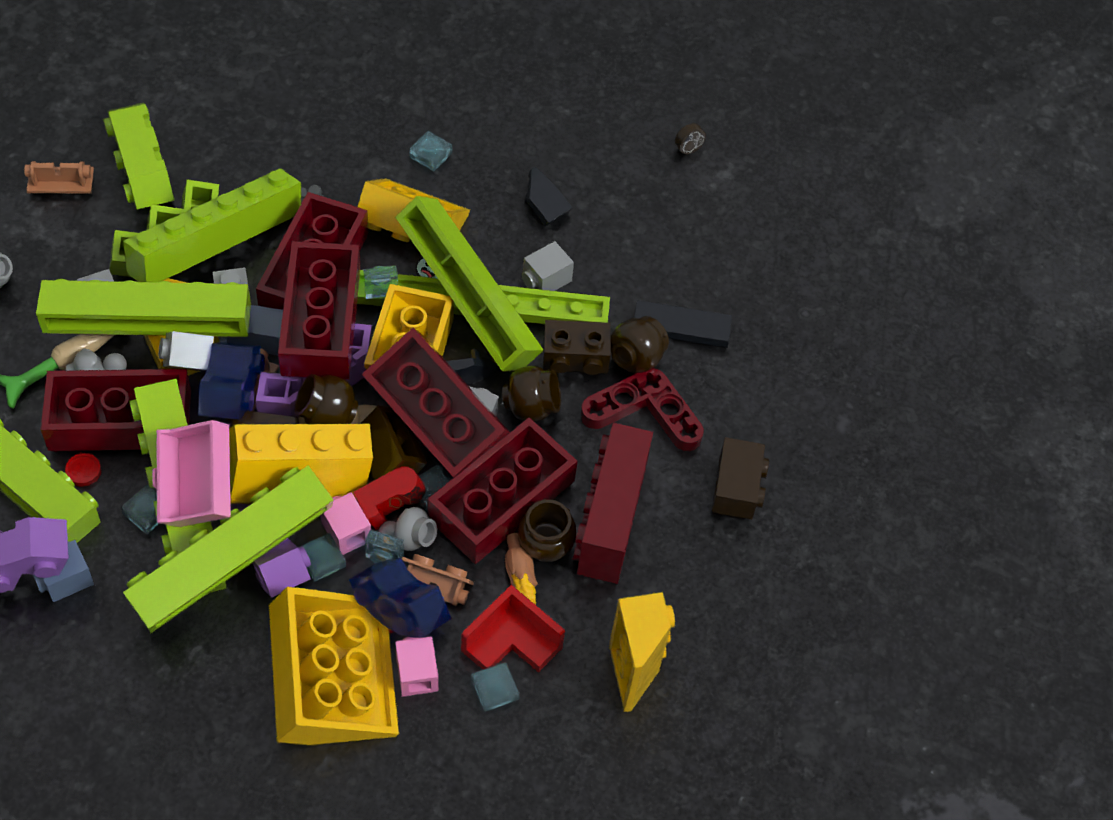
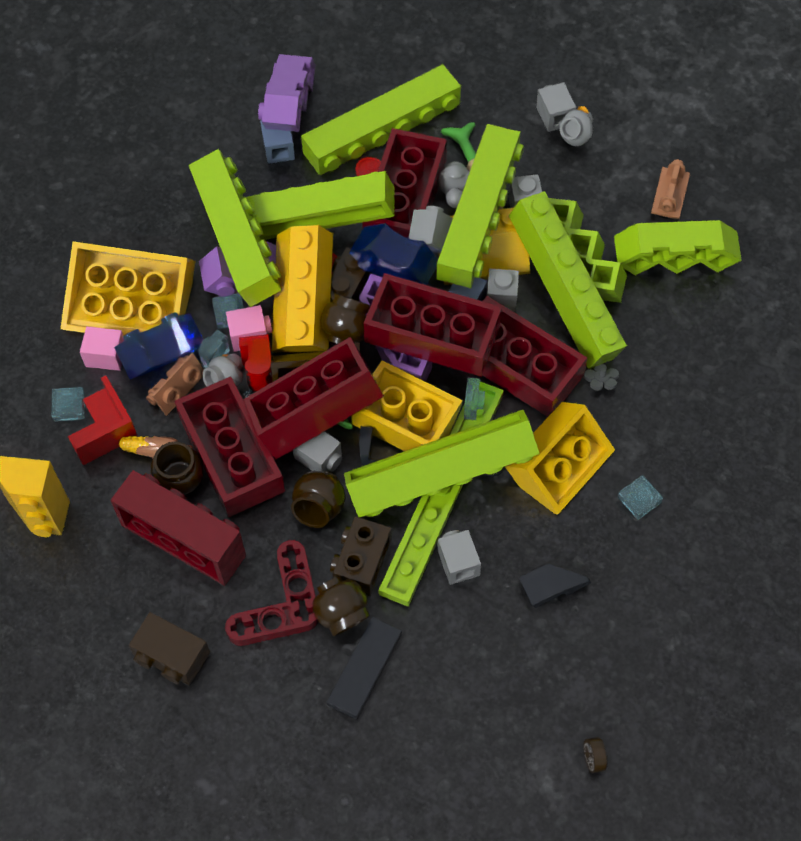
camera: 115 degrees right, 5 degrees up
bright pink container [152,420,231,527] -> none

